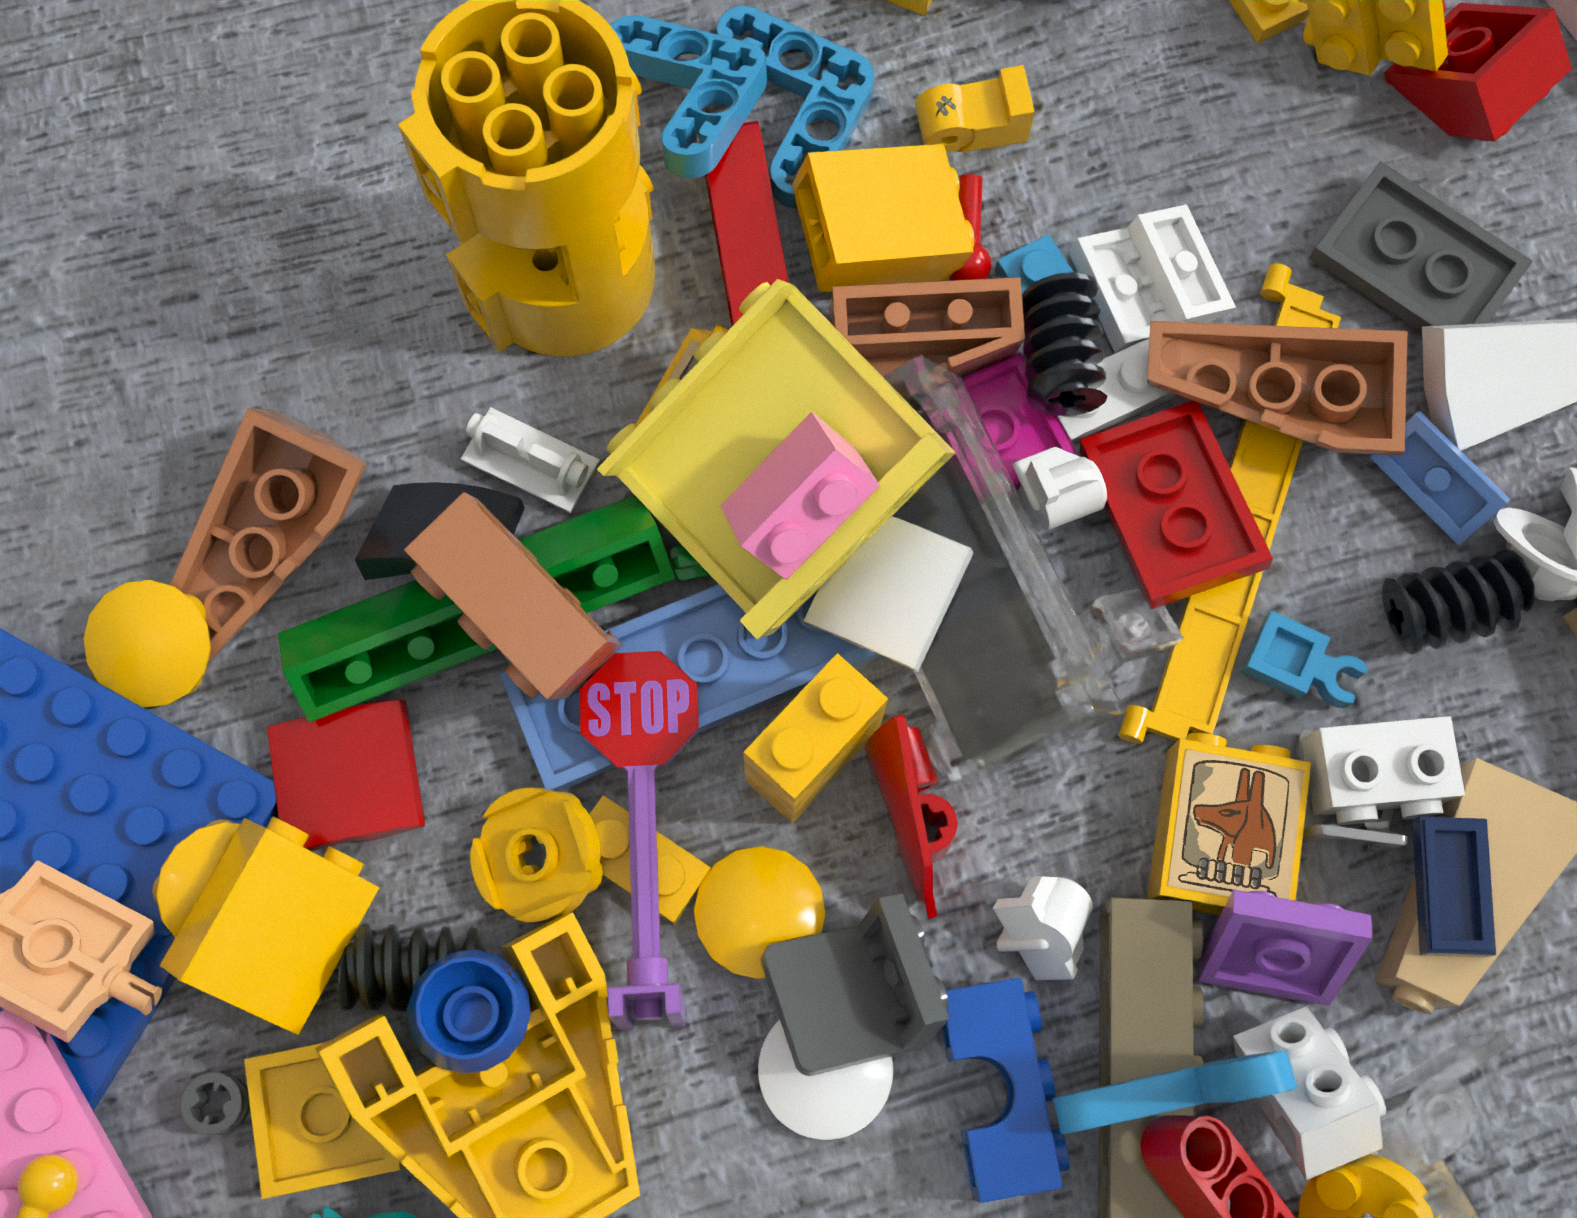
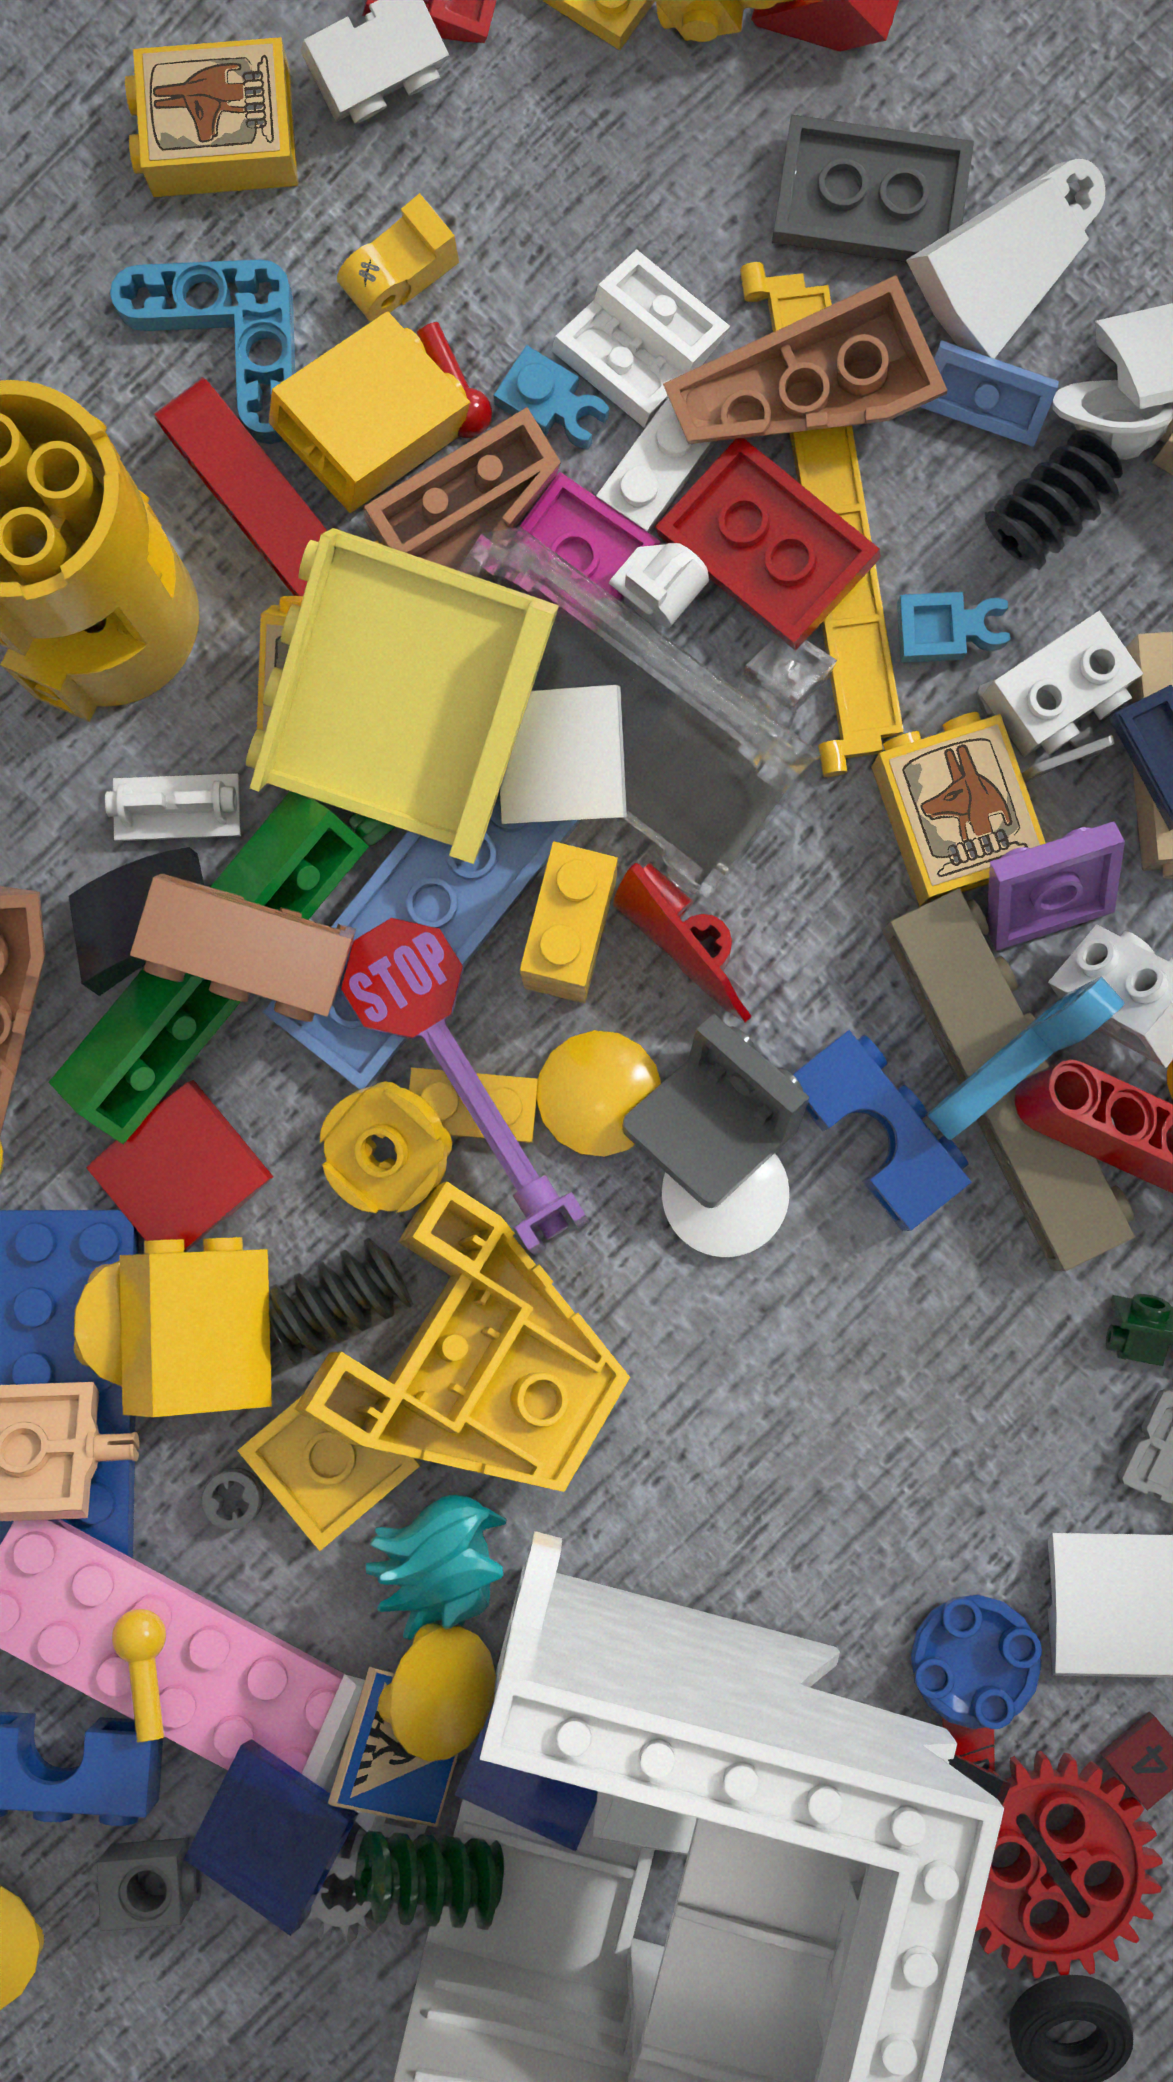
camera: 25 degrees left, 10 degrees up
blue hat [407,949,531,1074] -> none
dark azure beam [610,15,767,178] -> none
bright pink brick [720,412,880,580] -> none
white piece [993,876,1093,980] -> none
black piece [1022,272,1108,417] -> none

